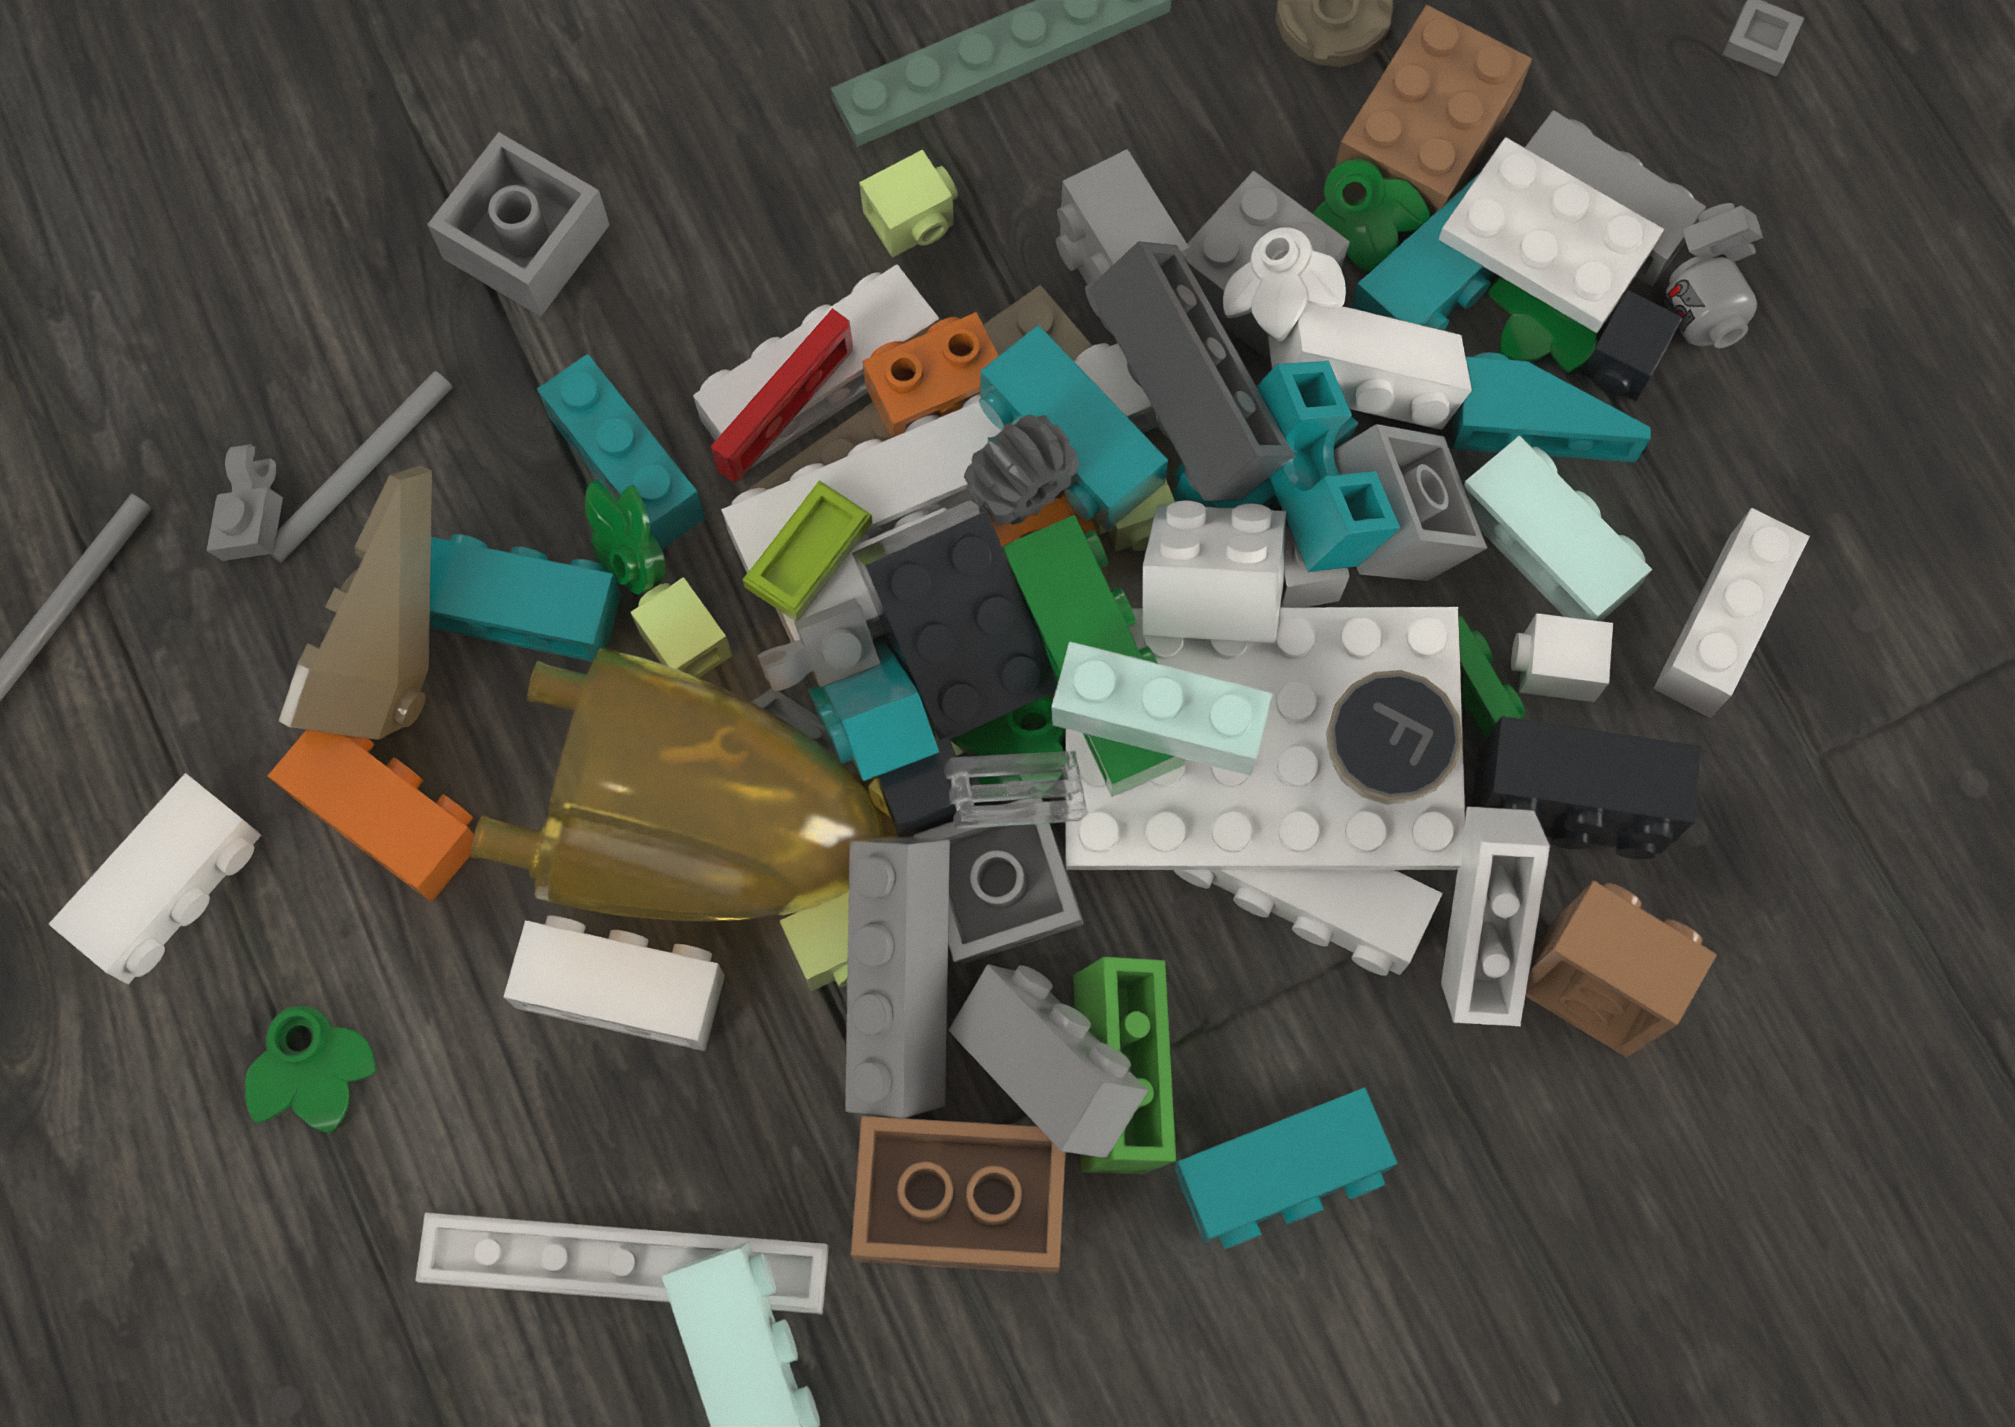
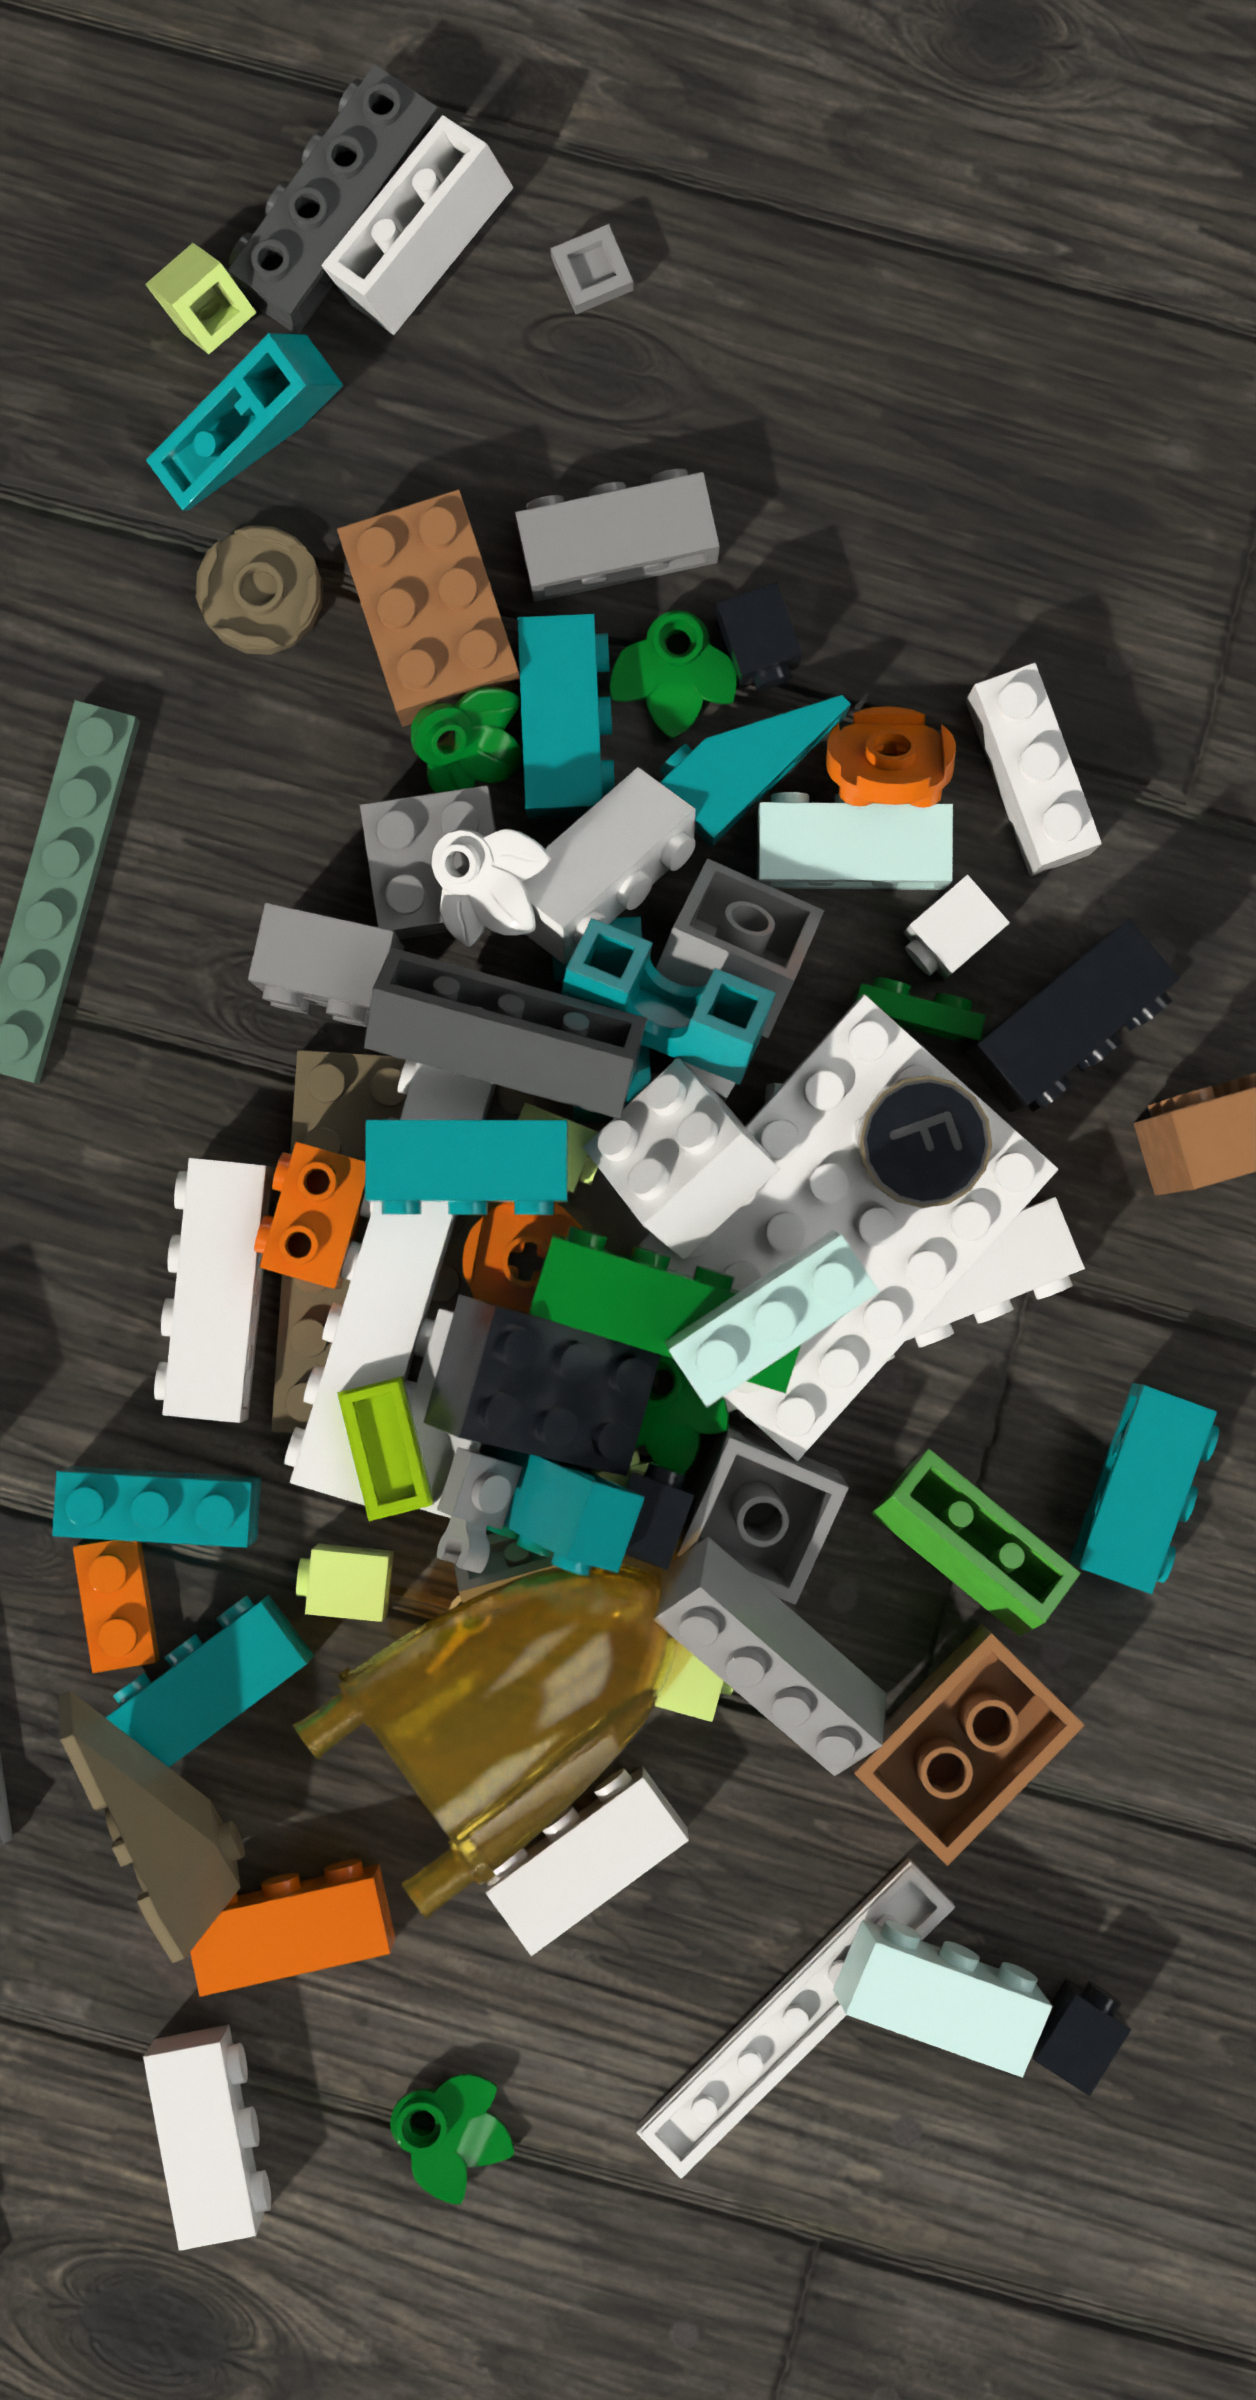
camera: 50 degrees left, 15 degrees up
green plate [585,479,665,594] -> none
red tile [710,308,853,483] -> none
yellowish green brick [860,150,958,258] -> none
clear tile [944,751,1088,829] -> none
light grey brick [949,965,1148,1158] -> none
dark grey gear [963,414,1080,525] -> none
white plate [1438,137,1664,333] -> none
white brick [1441,807,1550,1026] -> none
light grey head [1664,254,1758,348] -> none
light grey plate [1682,203,1763,262] -> none
none -> orange plate [73,1540,160,1673]
none -> orange plate [826,706,956,808]

